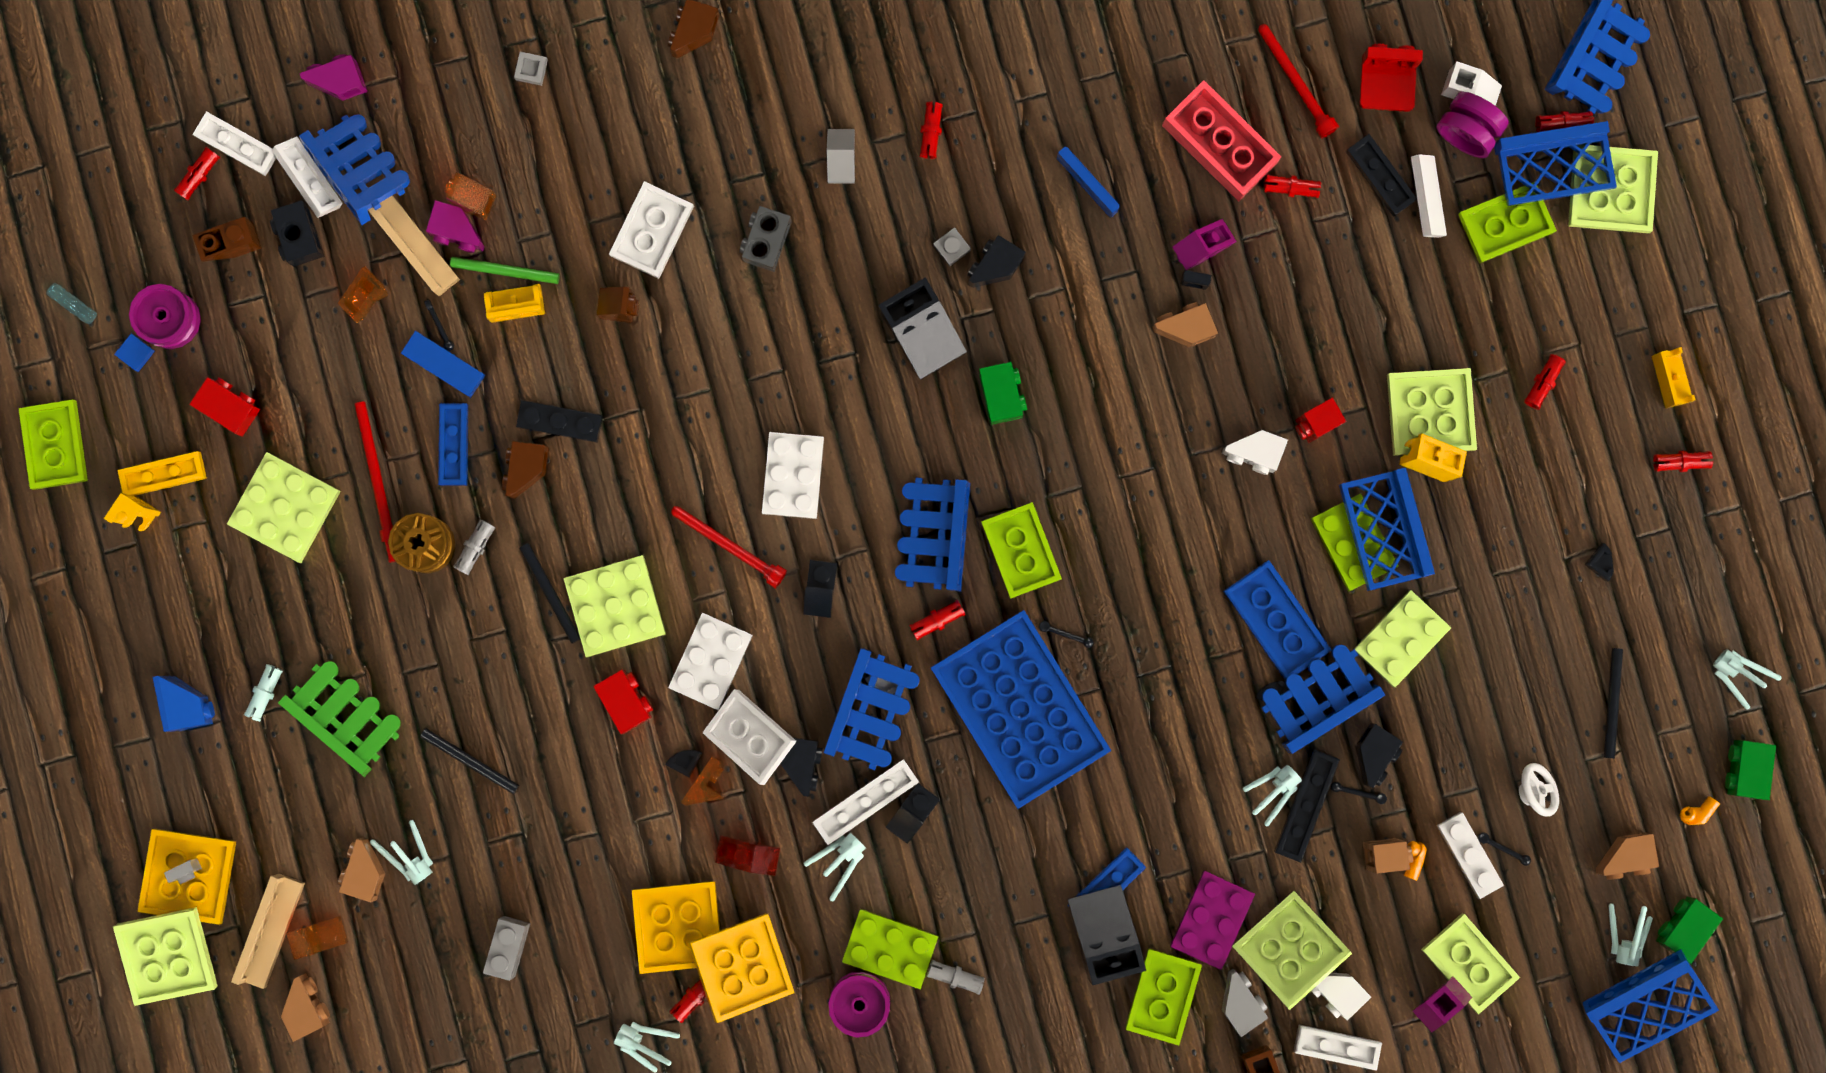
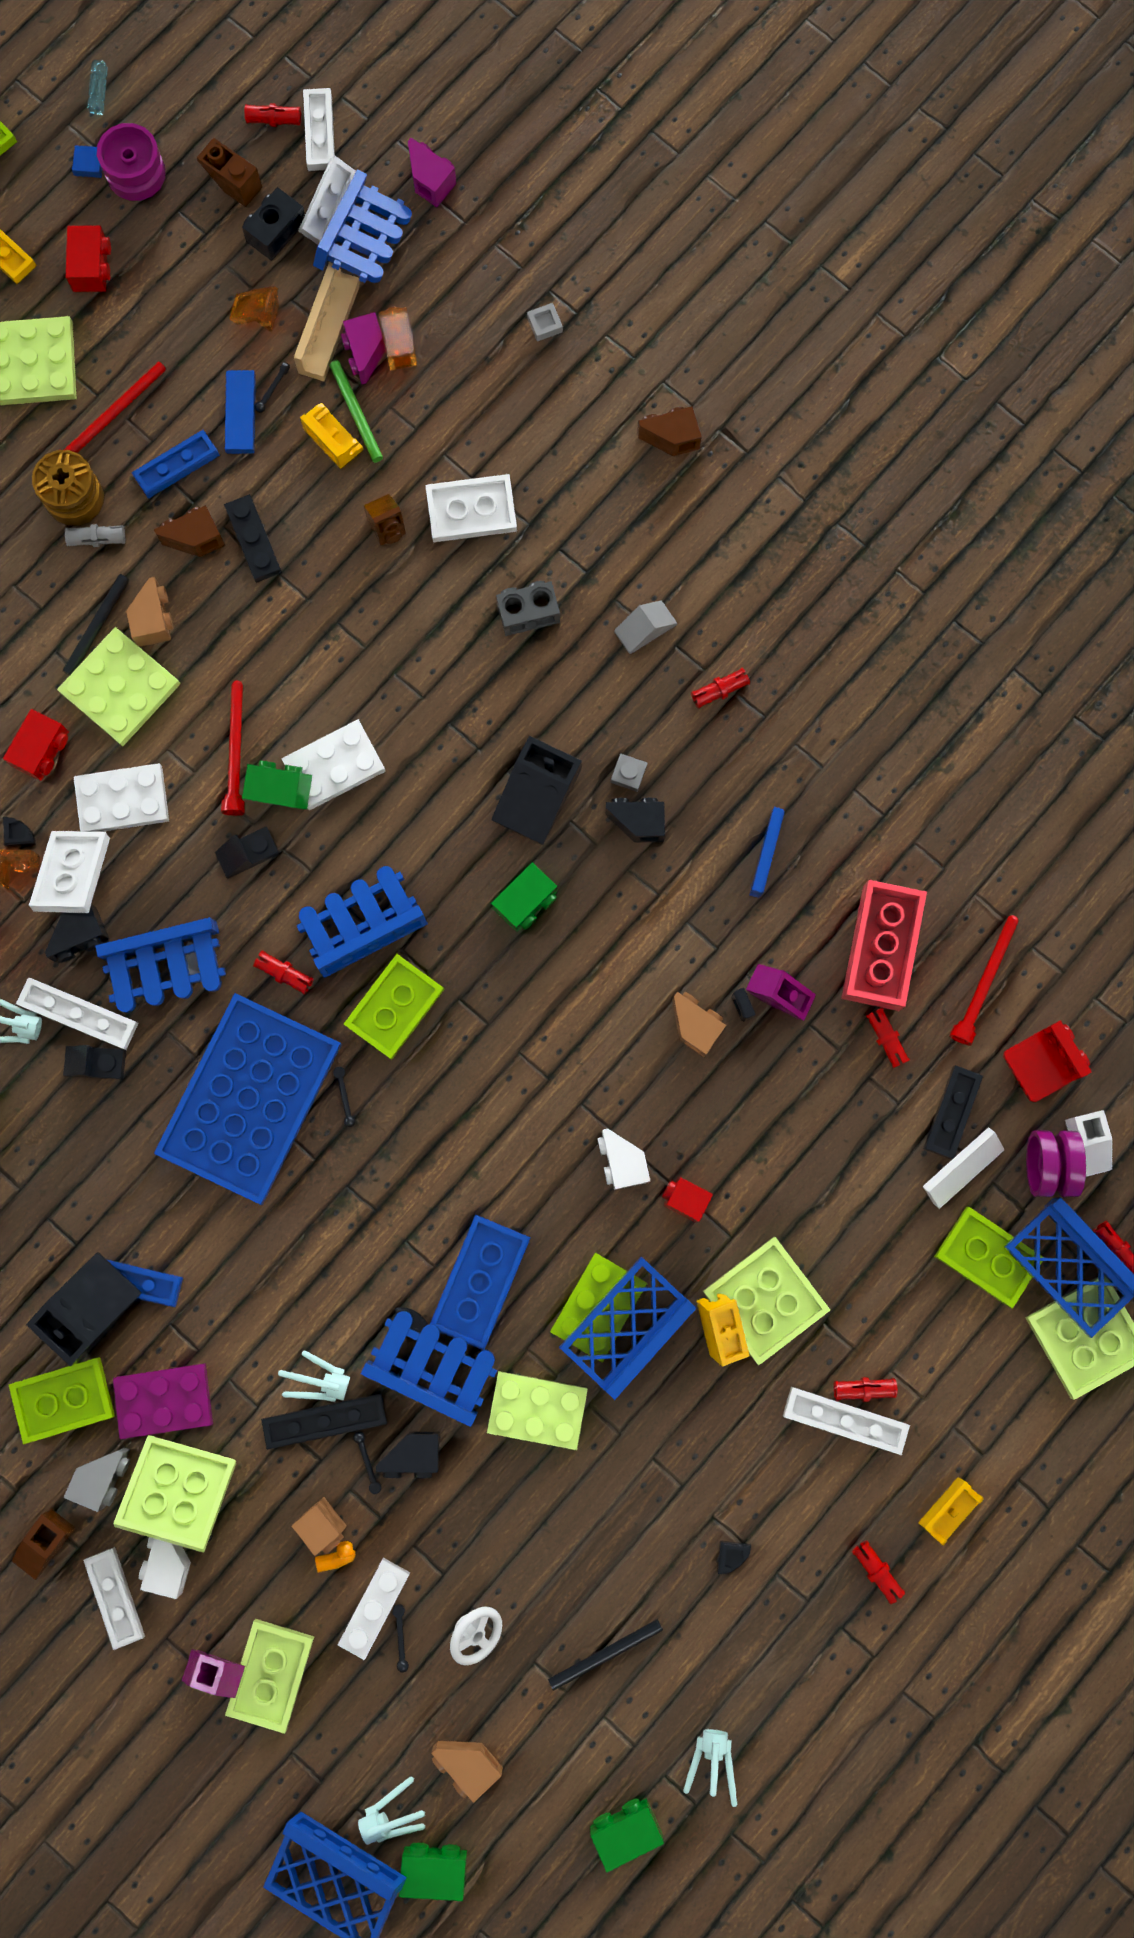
camera: 55 degrees right, 5 degrees down
light orange arm [1680,796,1720,825] -> none
none -> medium nougat slope [126,577,174,647]
none -> green brick [242,760,312,810]
none -> white plate [783,1387,910,1455]

